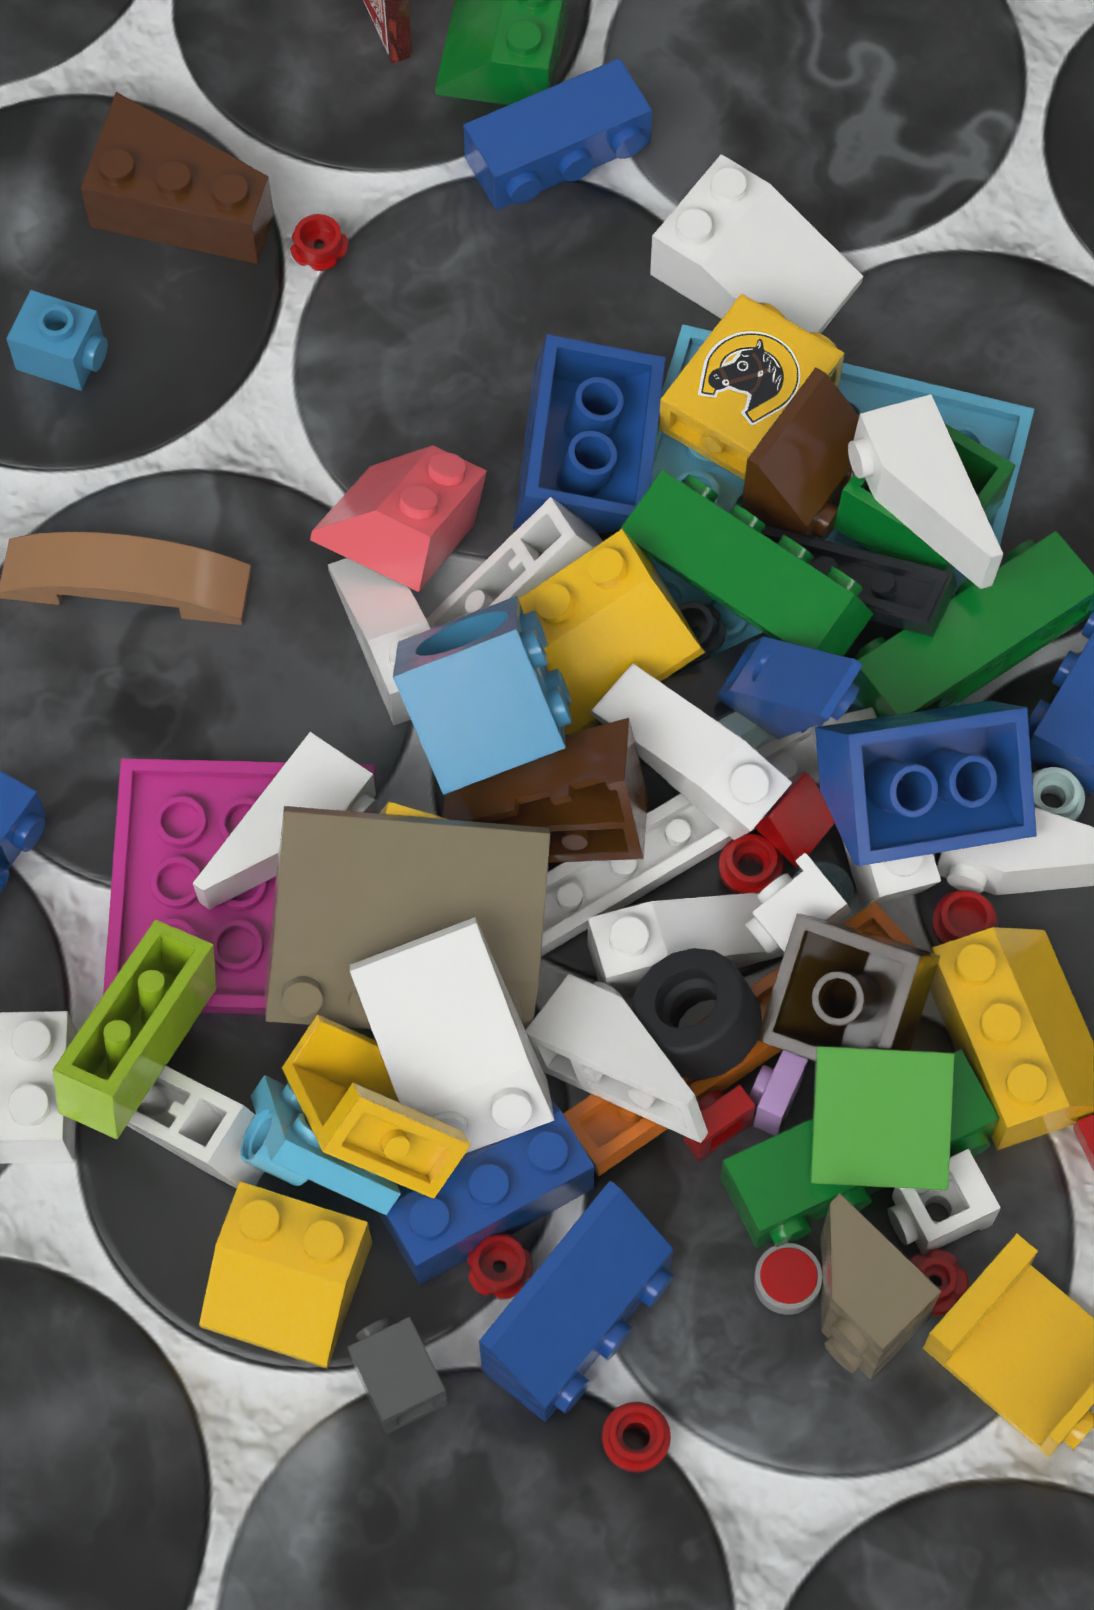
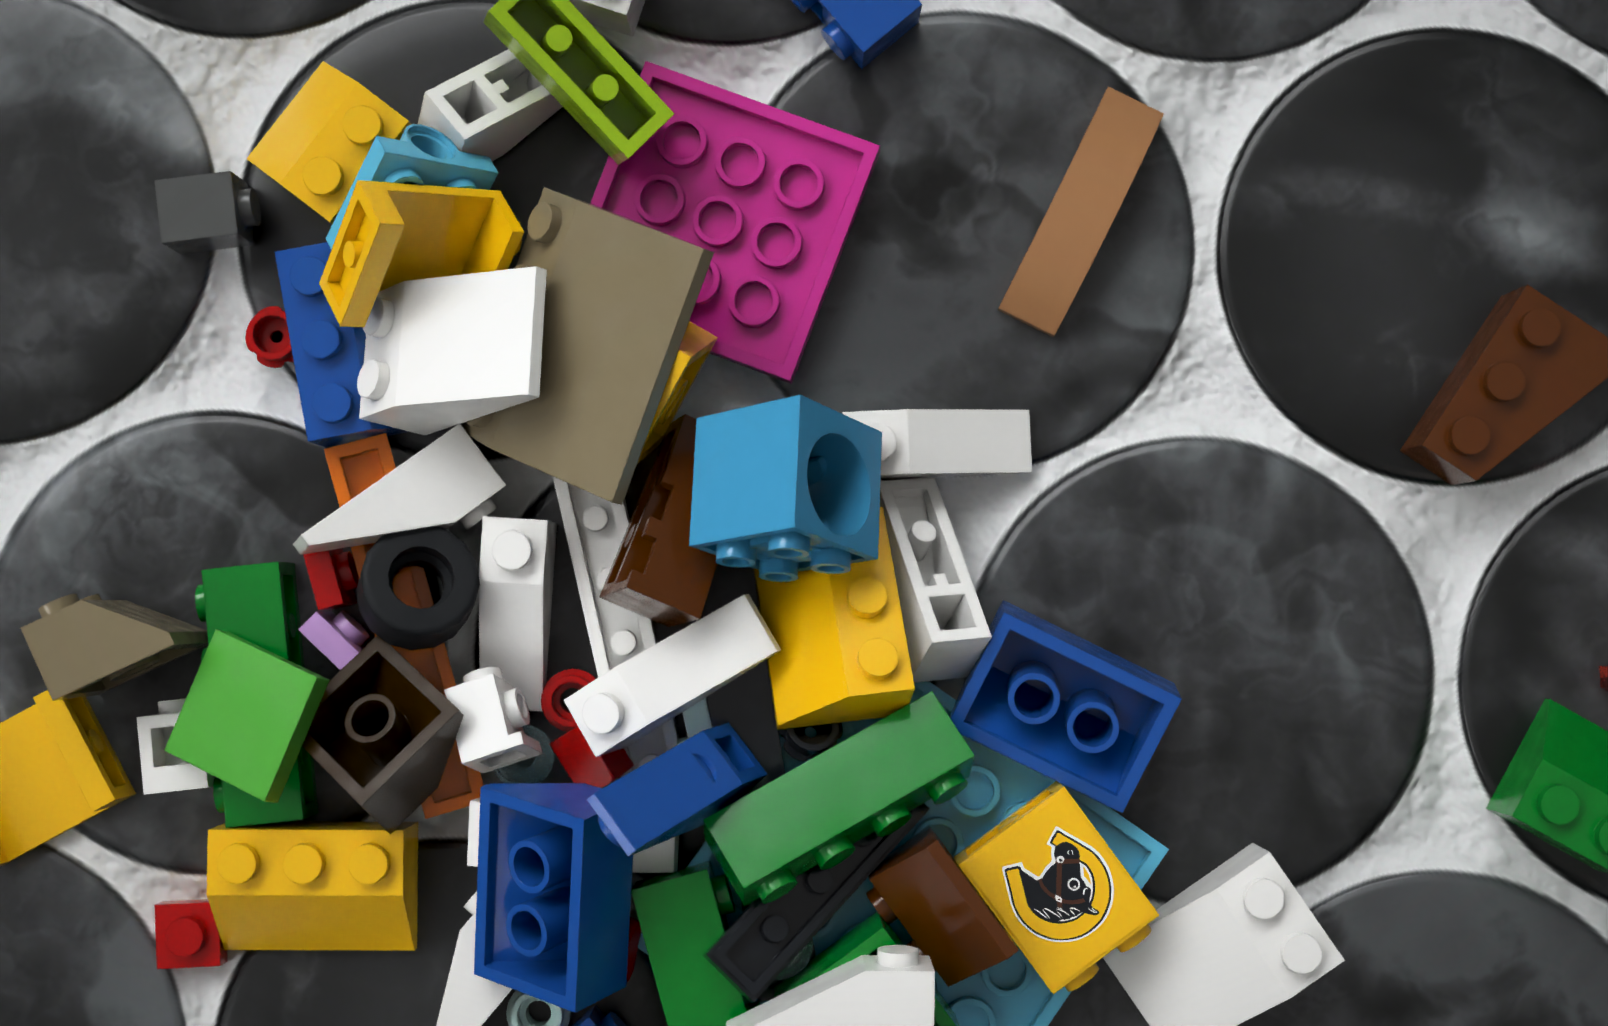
camera: 110 degrees right, 20 degrees up
dark azure brick [6,290,108,391] -> none
white slope [193,732,377,910] -> none
red plate [290,214,348,271] -> none
coral slope [310,445,487,592] -> none
blue brick [463,58,652,210] -> none
blue slope [479,1181,675,1423] -> none
red plate [602,1402,671,1473] -> none
red tile [754,1243,823,1315] -> none
red plate [909,1249,969,1316] -> none
red plate [932,890,998,944] -> none

